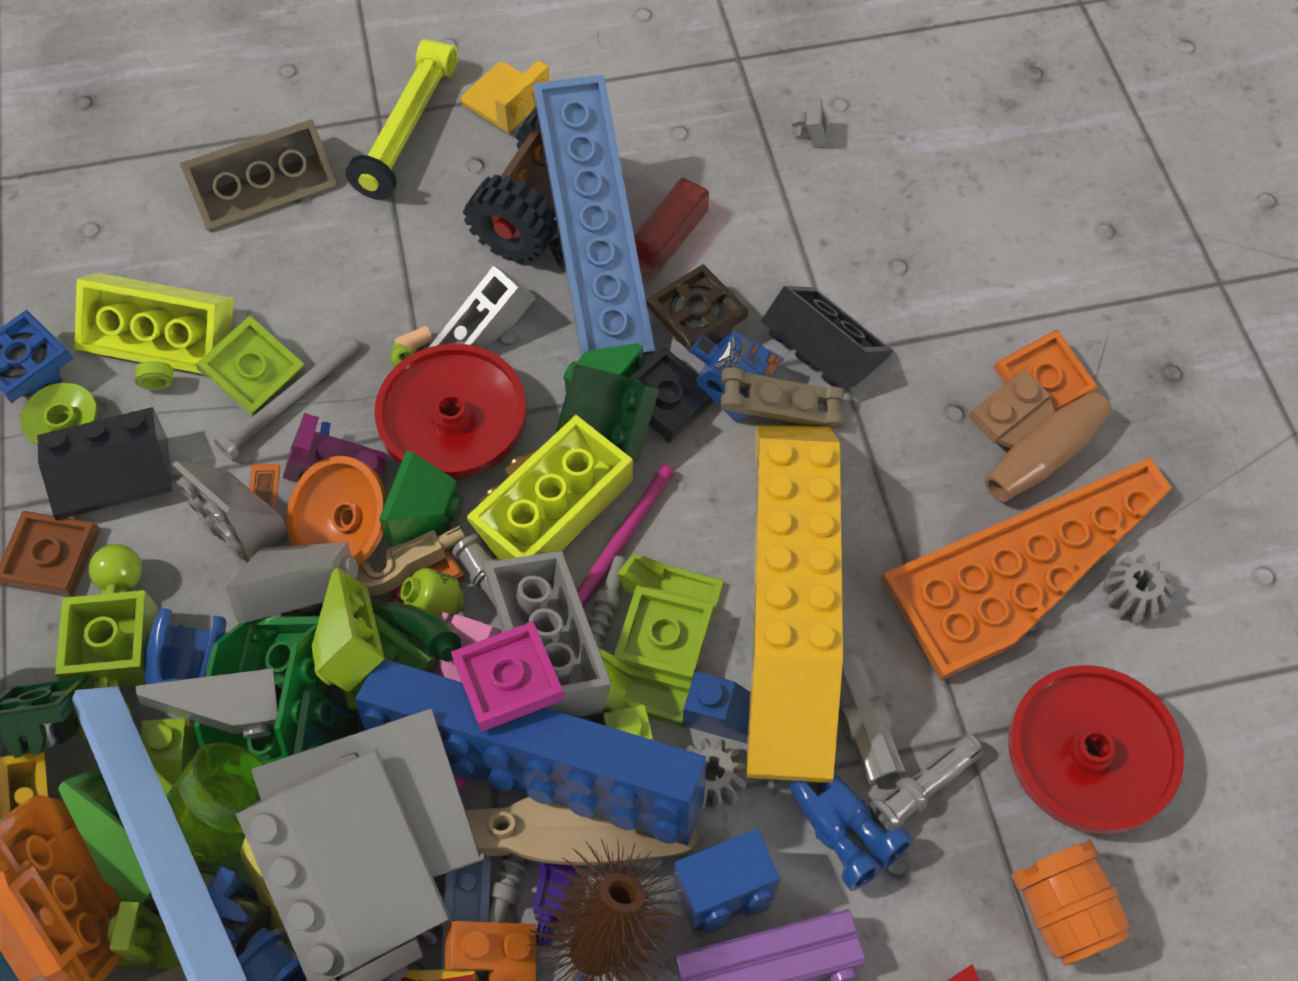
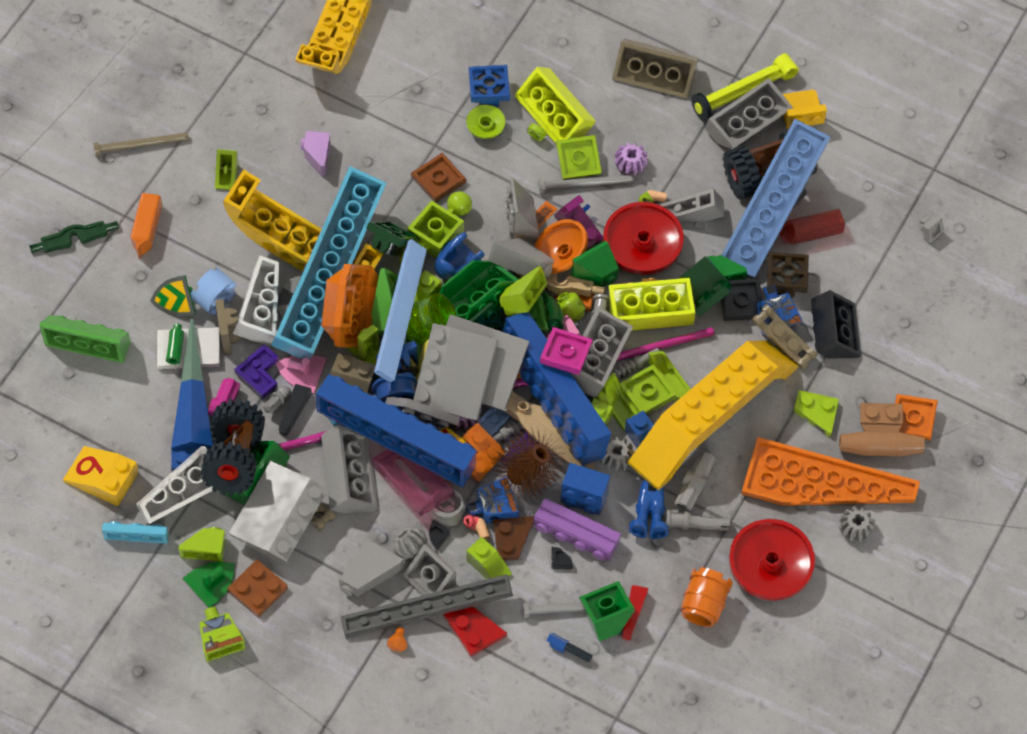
camera: 40 degrees right, 0 degrees up
black slope [37,407,173,520] -> none
light grey slope [136,668,278,739] -> none
none -> lavender gear [615,142,648,175]
none -> light grey slope [705,78,793,150]
none -> lime wing [794,390,839,437]

